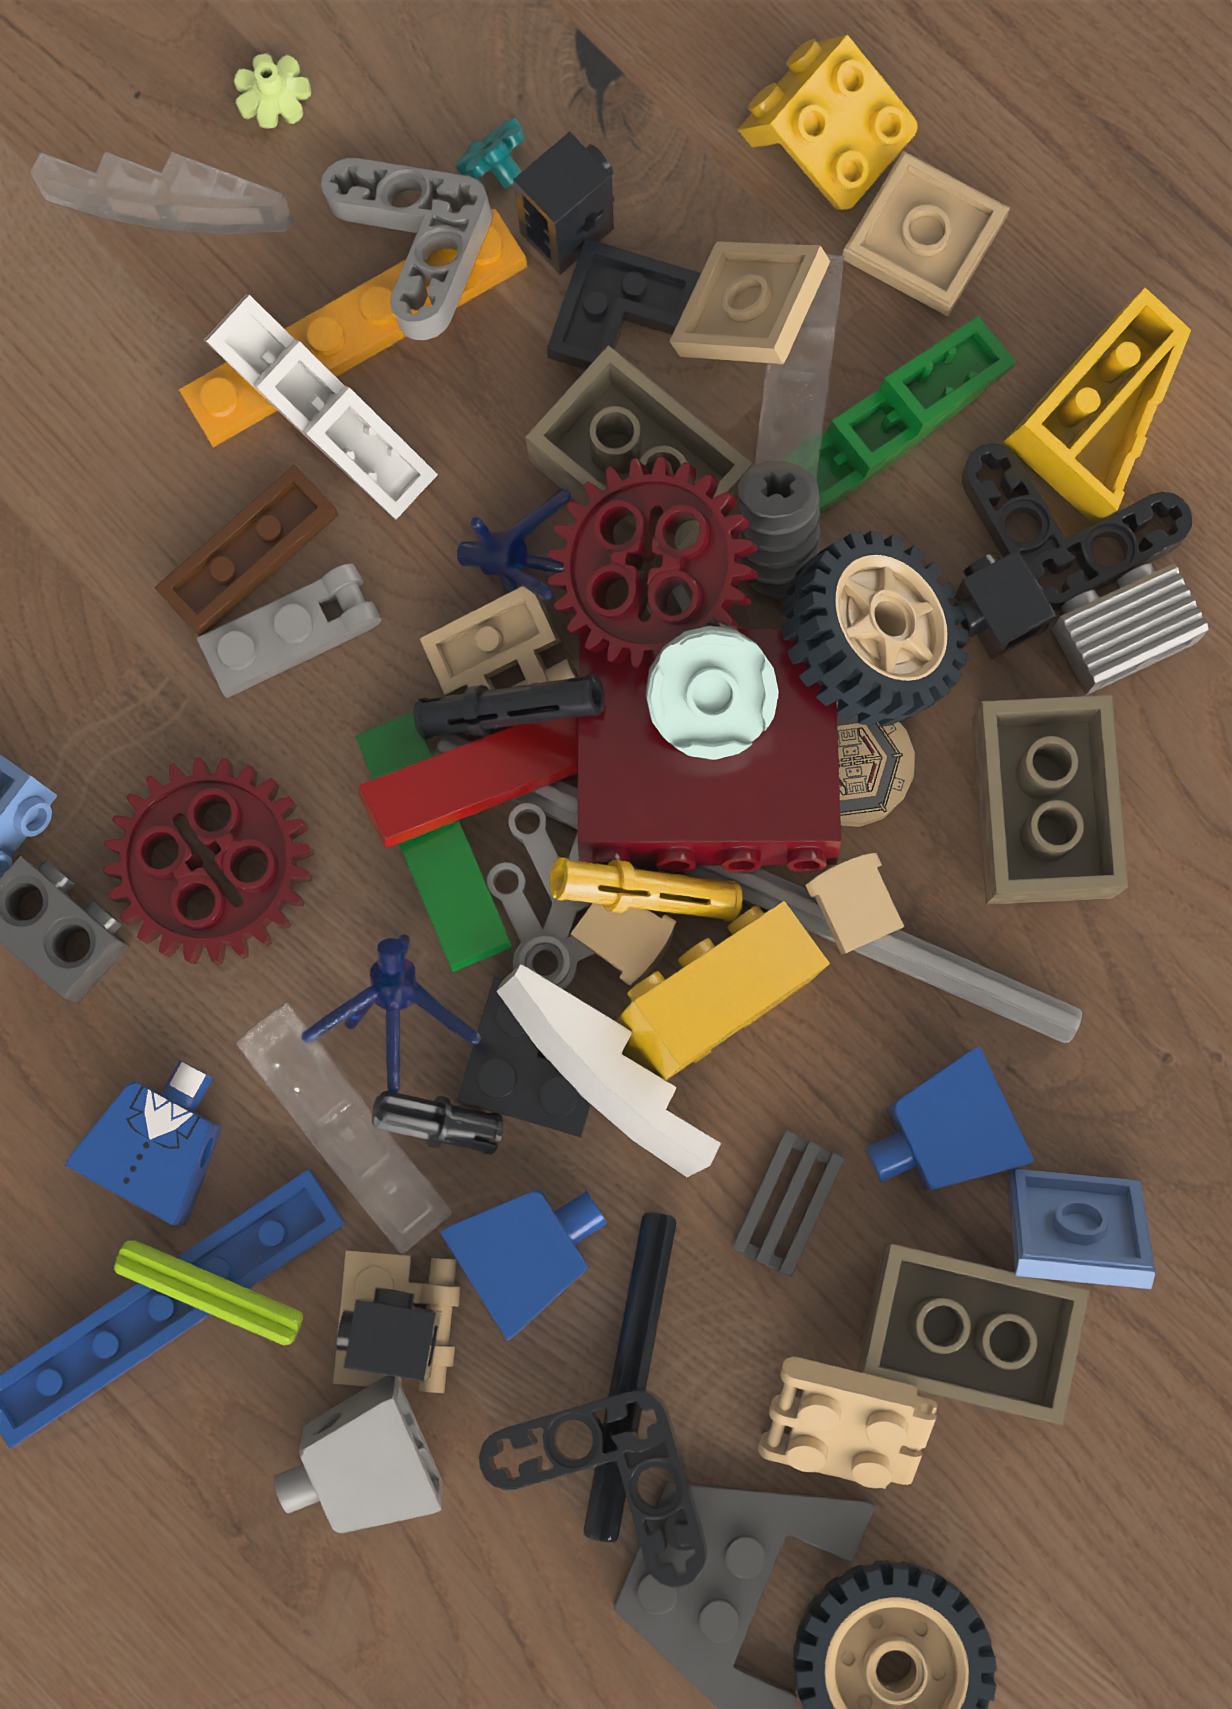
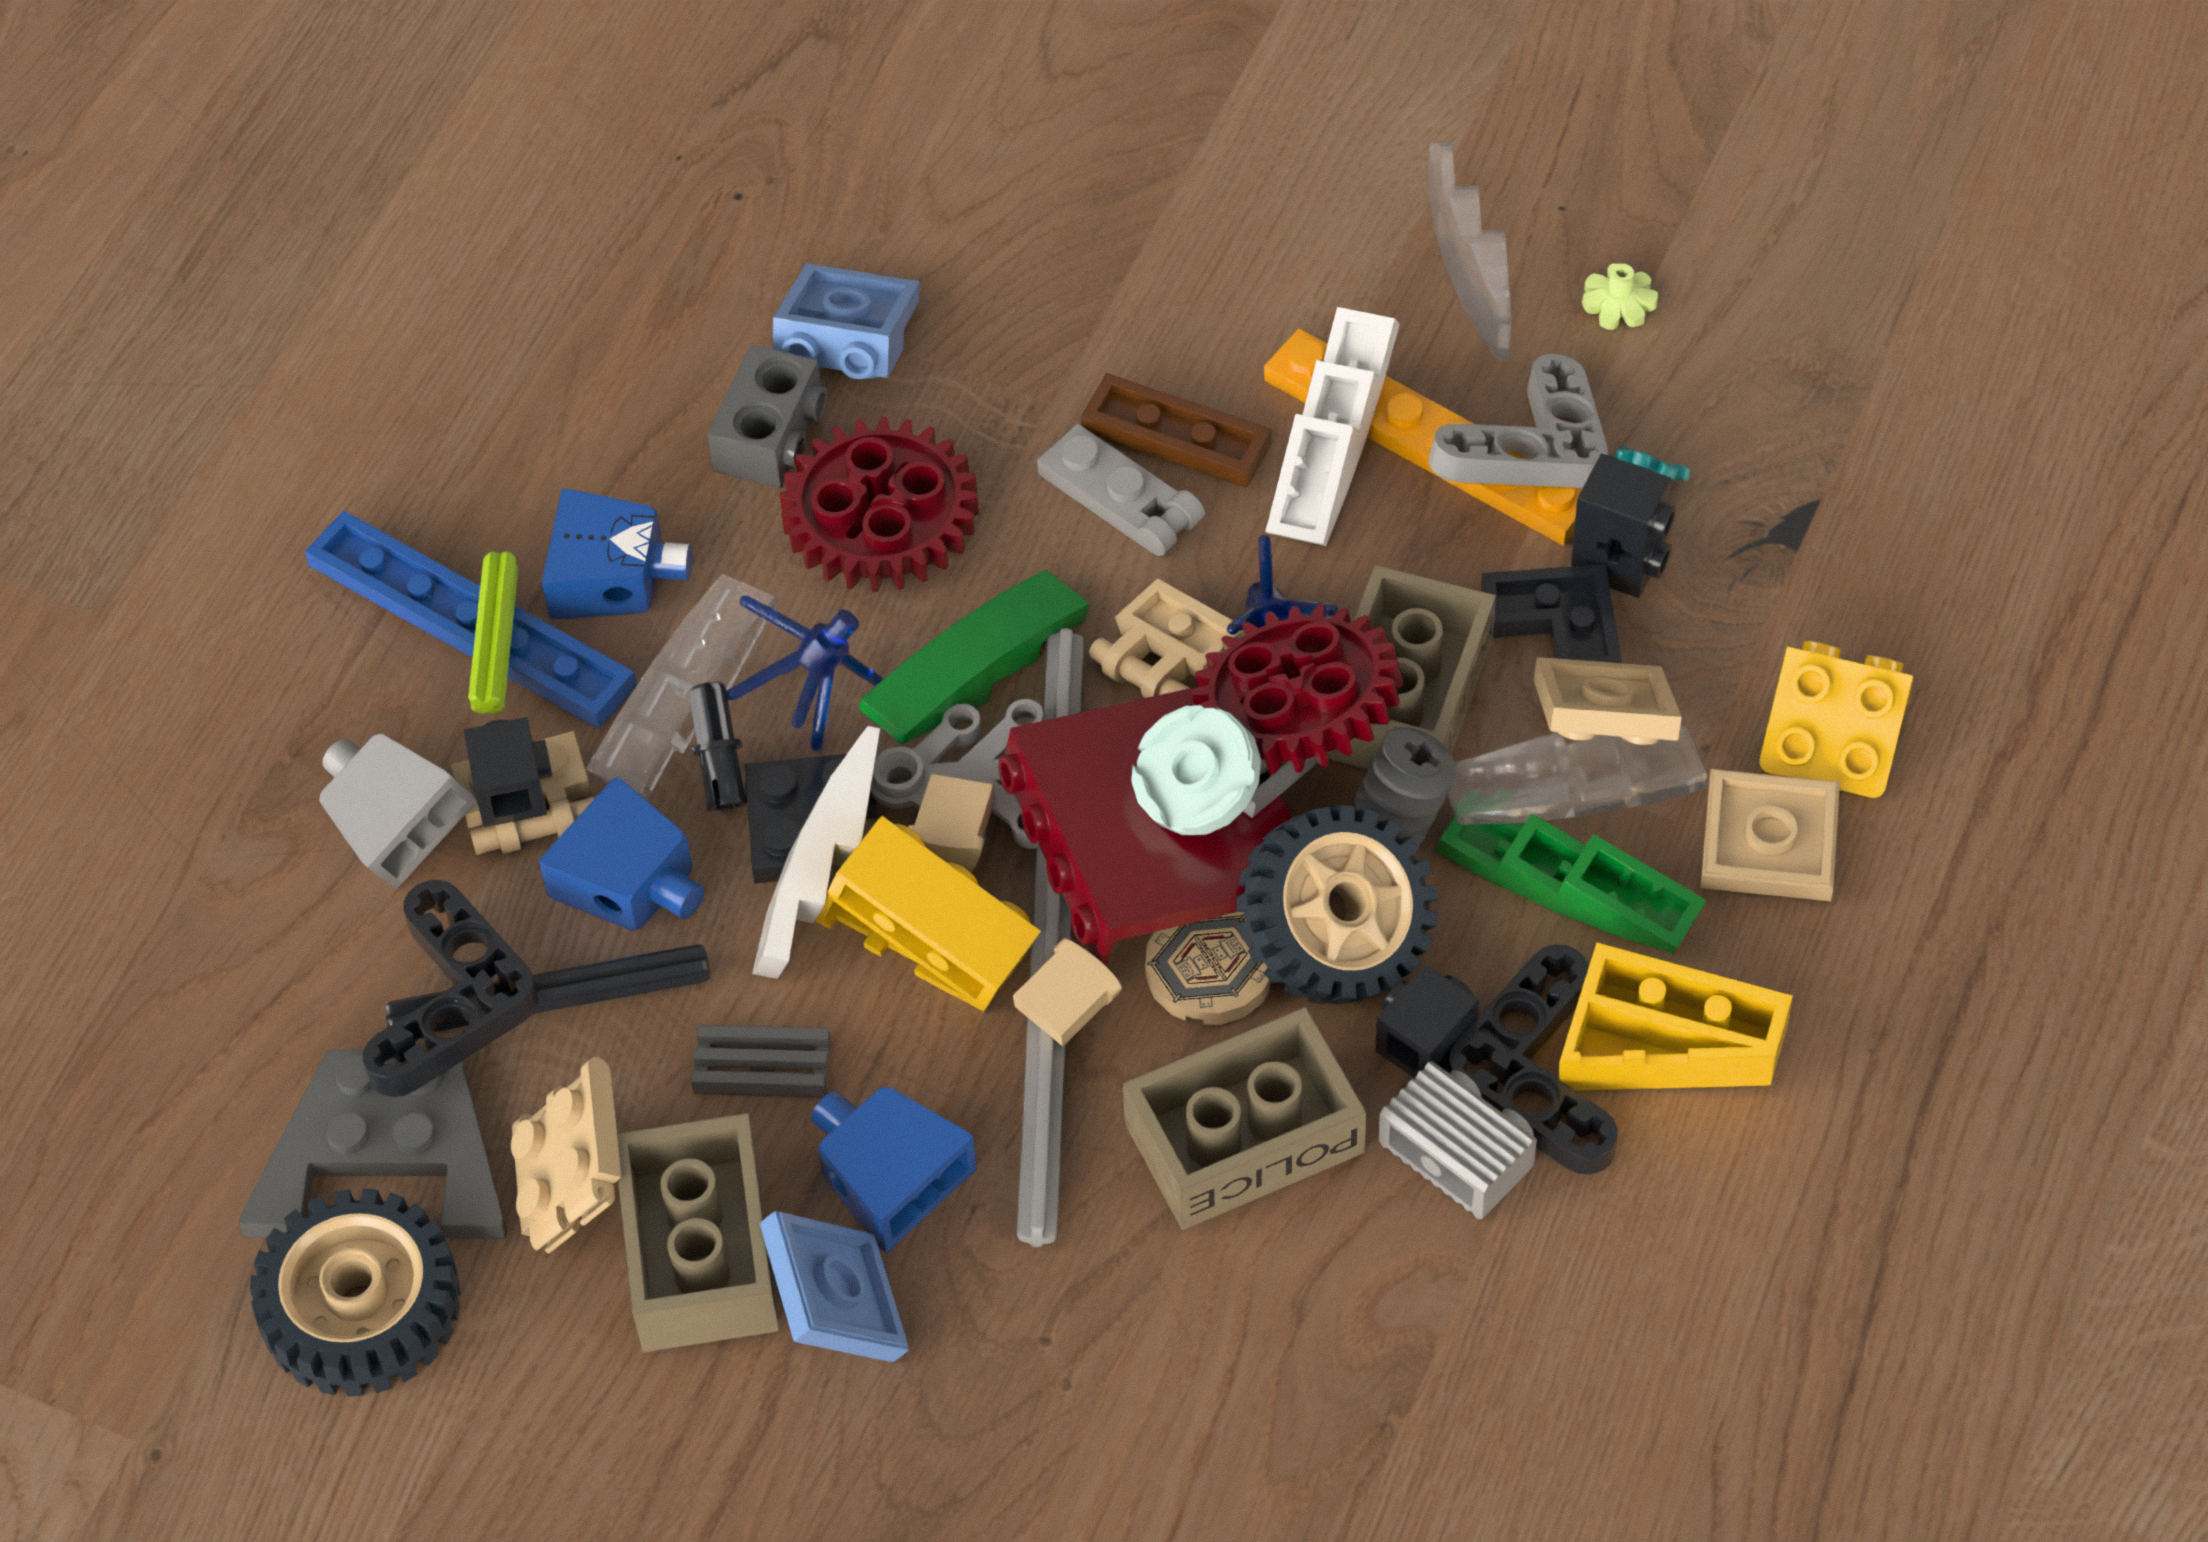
camera: 65 degrees right, 25 degrees down
red tile [359,717,578,849] -> none
black pin [413,673,605,739] -> none
yellow pin [549,857,743,922] -> none

